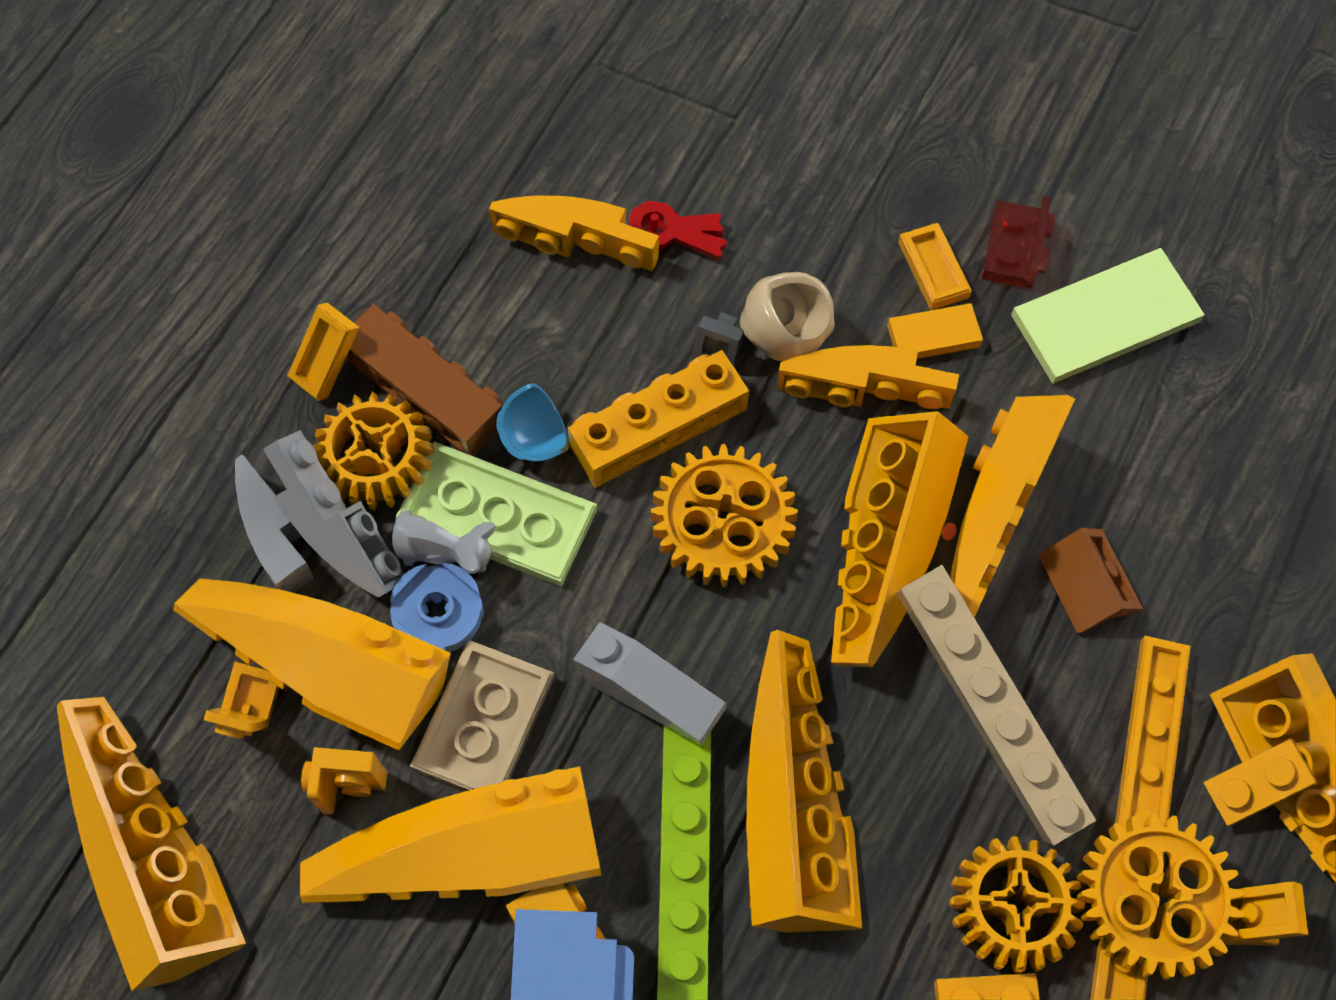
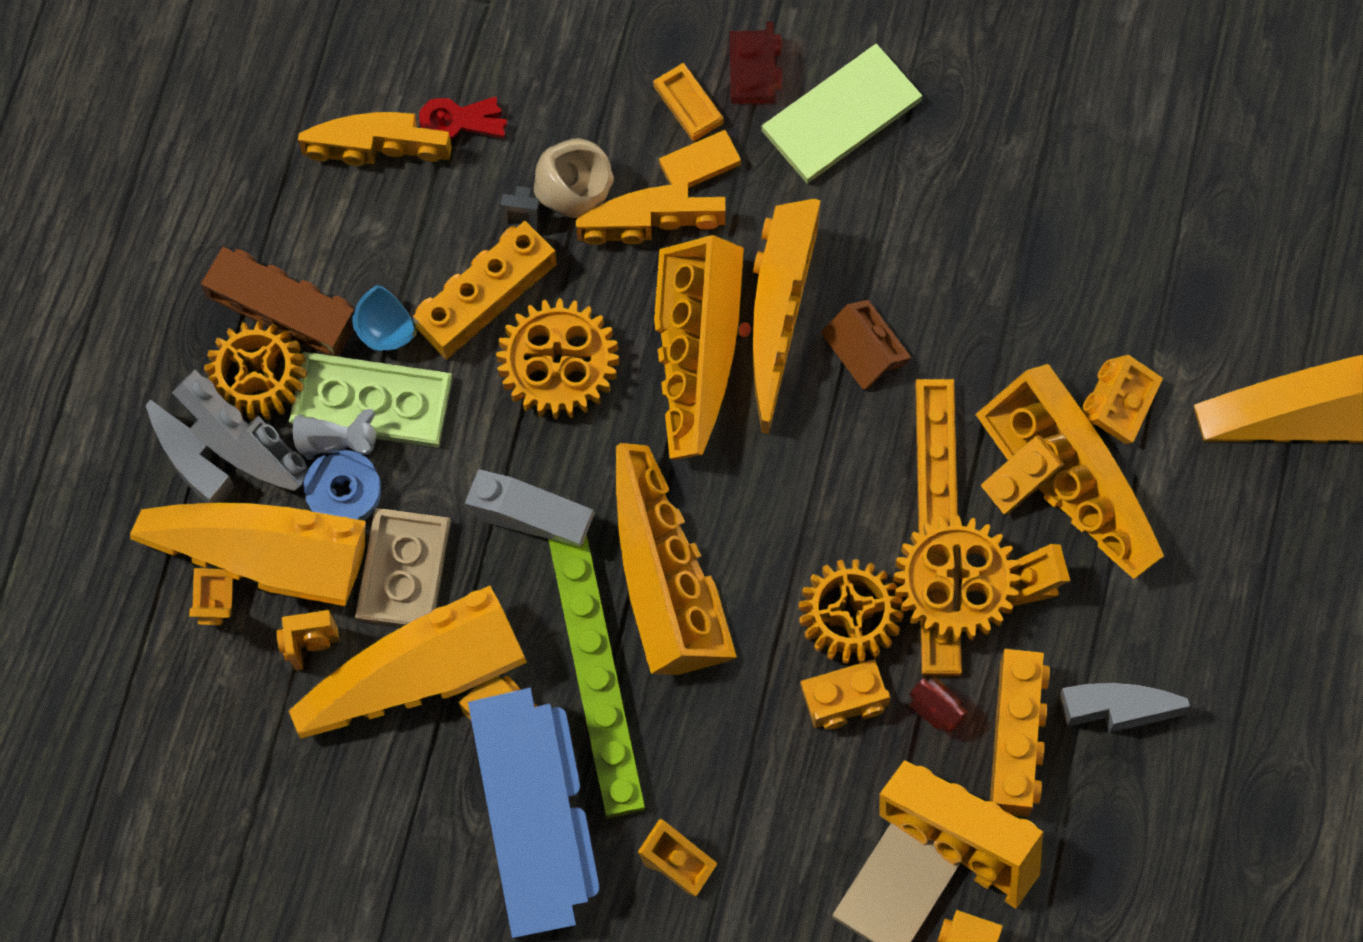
camera: 10 degrees left, 5 degrees up
light orange wedge [57,697,246,991] -> none
light orange tile [287,303,360,401] -> none
tan brick [896,565,1096,846] -> none

